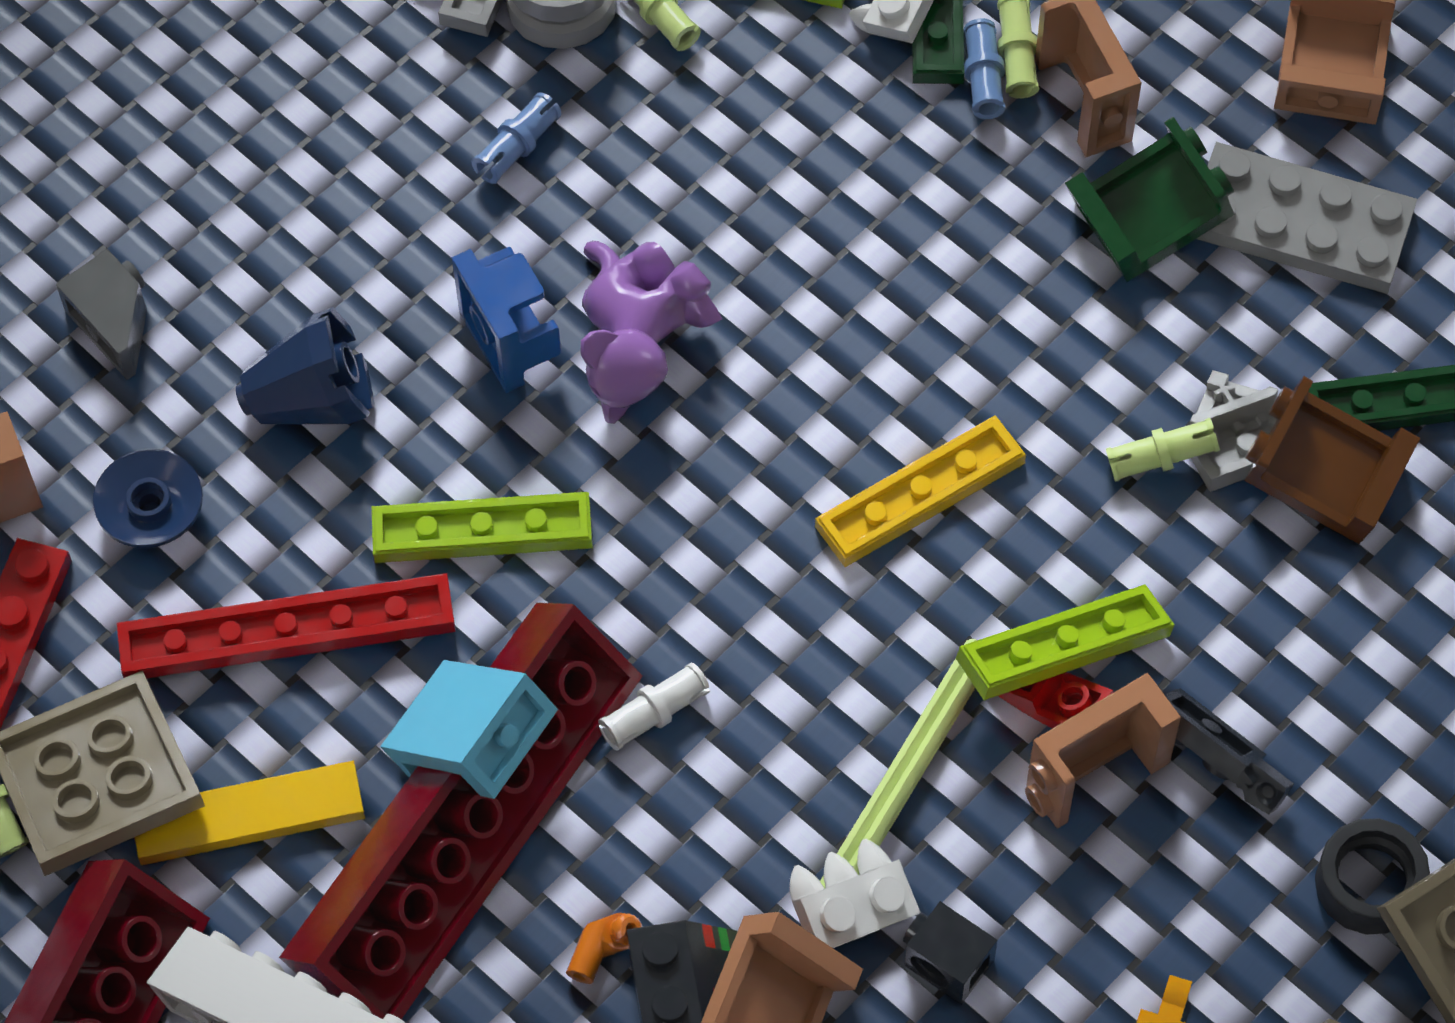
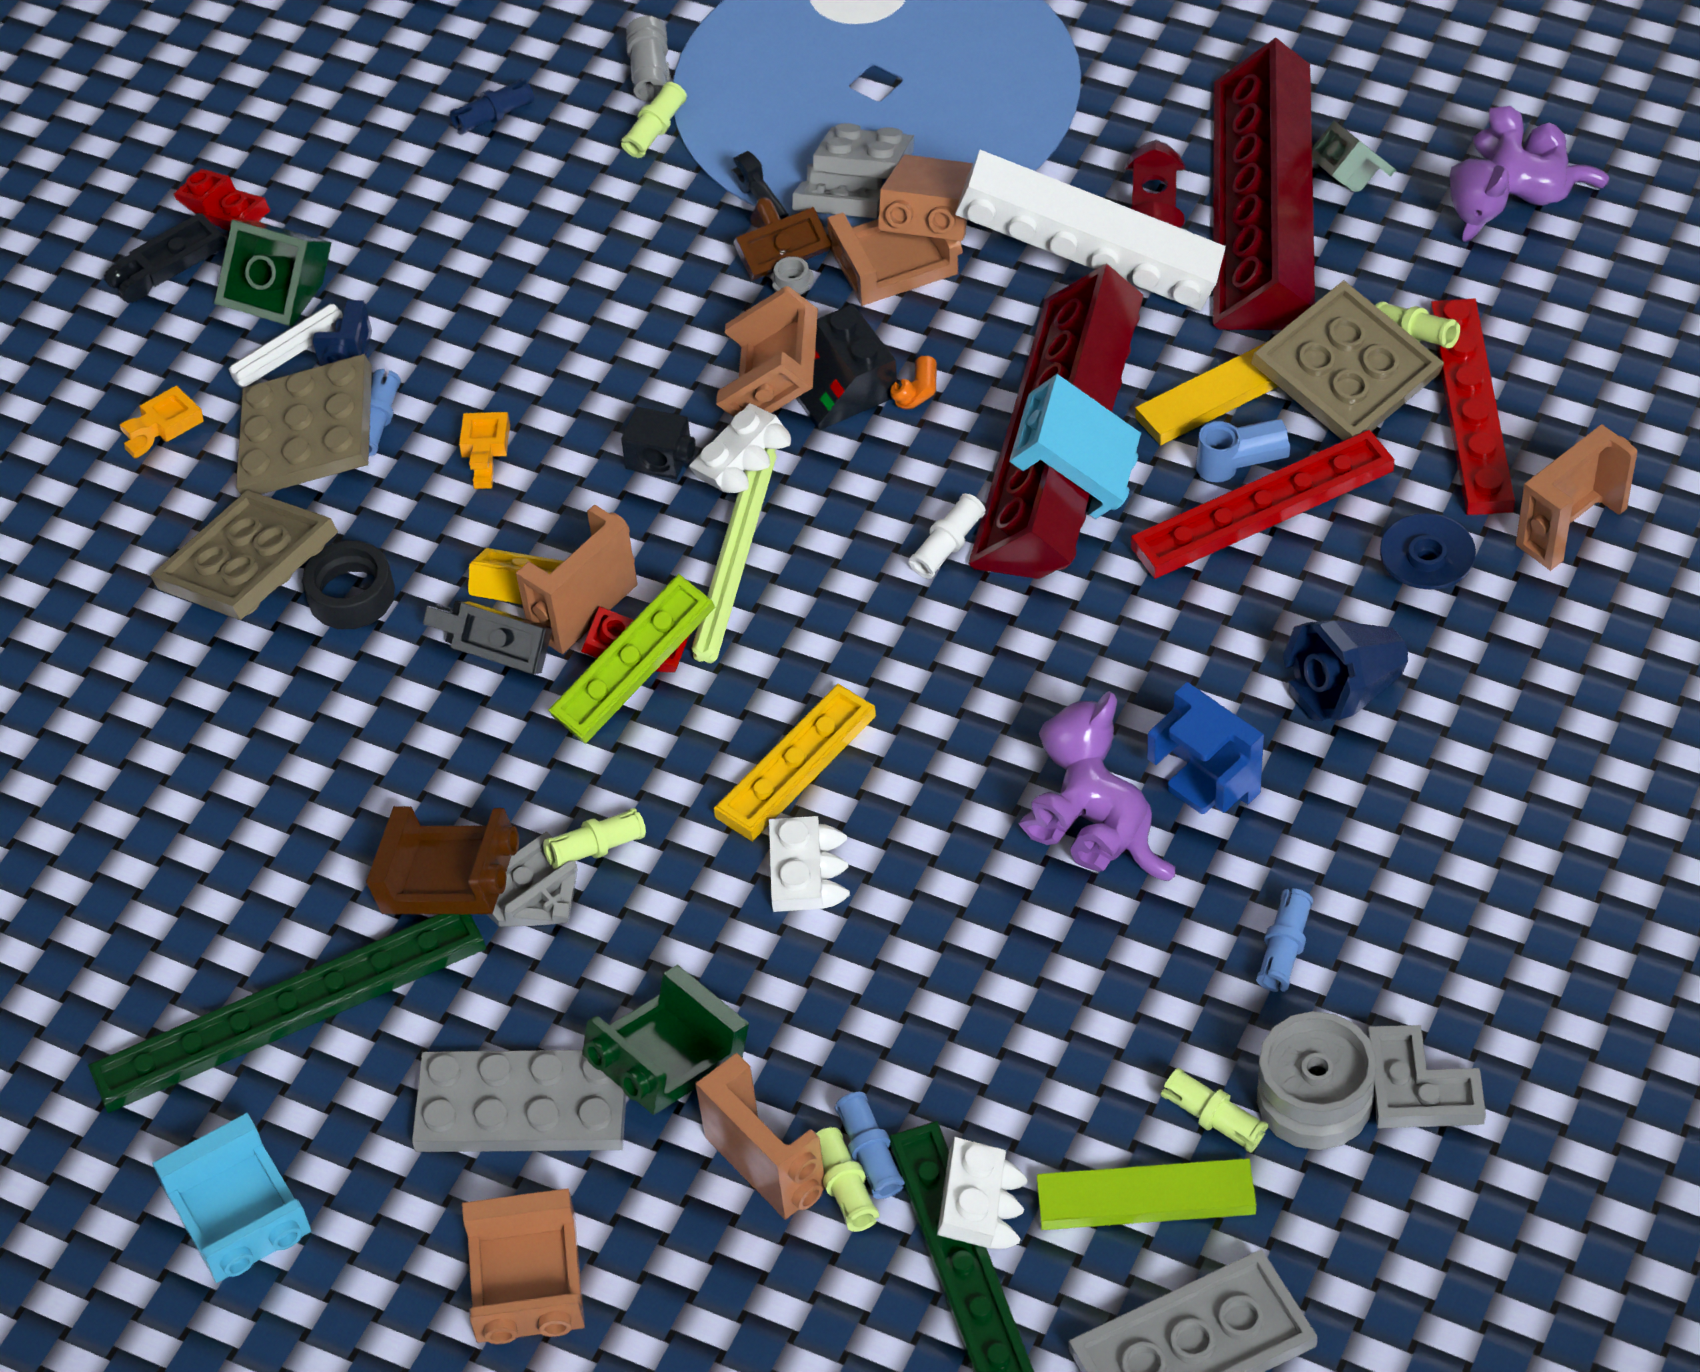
camera: 165 degrees right, 10 degrees down
dark grey slope [56,249,147,380] -> none
lime tile [371,492,593,563] -> none
none -> yellow slope [468,548,564,605]
none -> white plate [769,816,850,912]
none -> medium blue piece [1196,419,1290,483]

